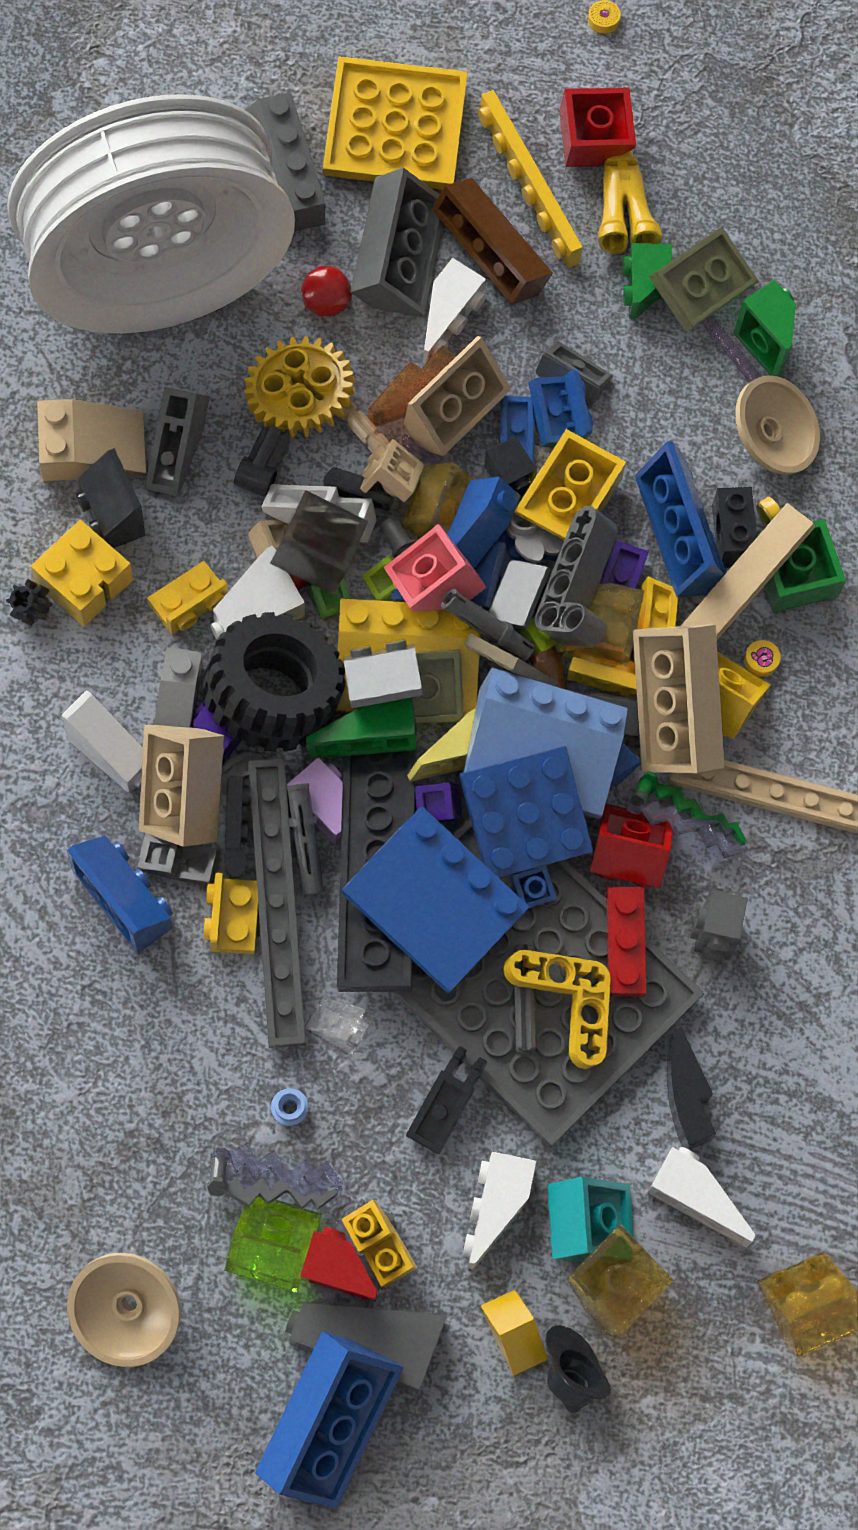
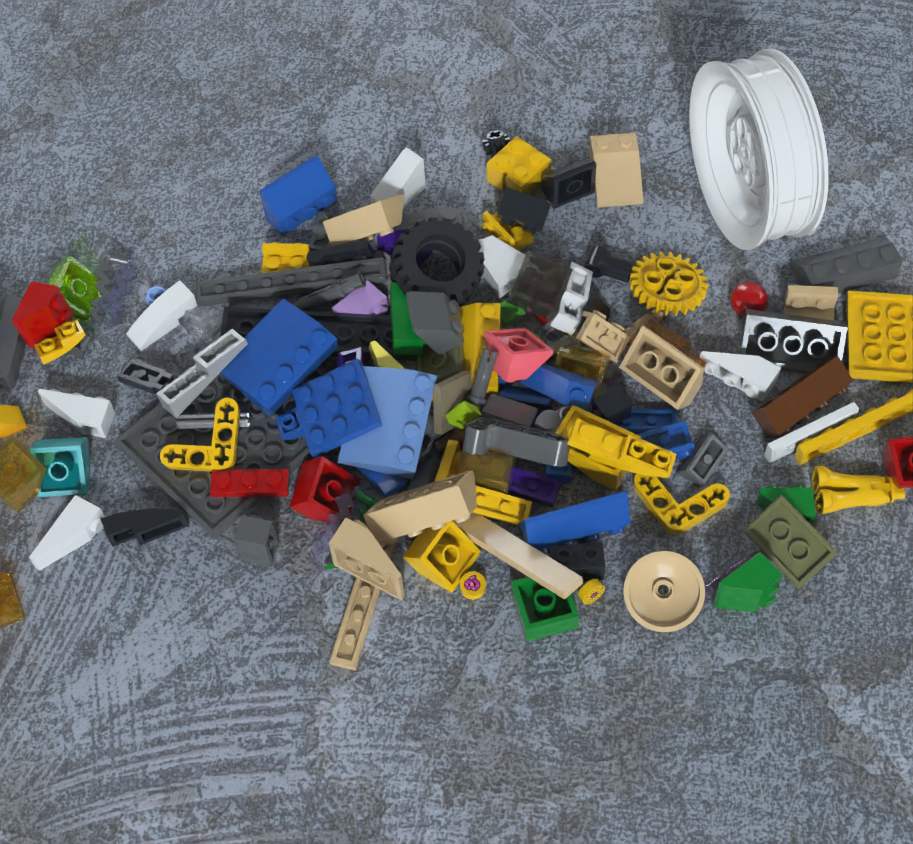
camera: 100 degrees right, 10 degrees down
tan dish [67,1253,181,1367] -> none
dark grey slope [145,387,210,496] -> none
none -> white slope [126,280,197,351]
none -> light grey slope [156,329,248,418]
none -> tan slope [329,518,405,601]
none -> lime plate [445,401,482,429]
none -> black slope [496,187,551,234]
none -> yellow slope [567,418,676,478]
none -> yellow beam [633,474,730,535]
none -> white tile [764,402,859,463]
none -> tan bracket [784,285,838,320]

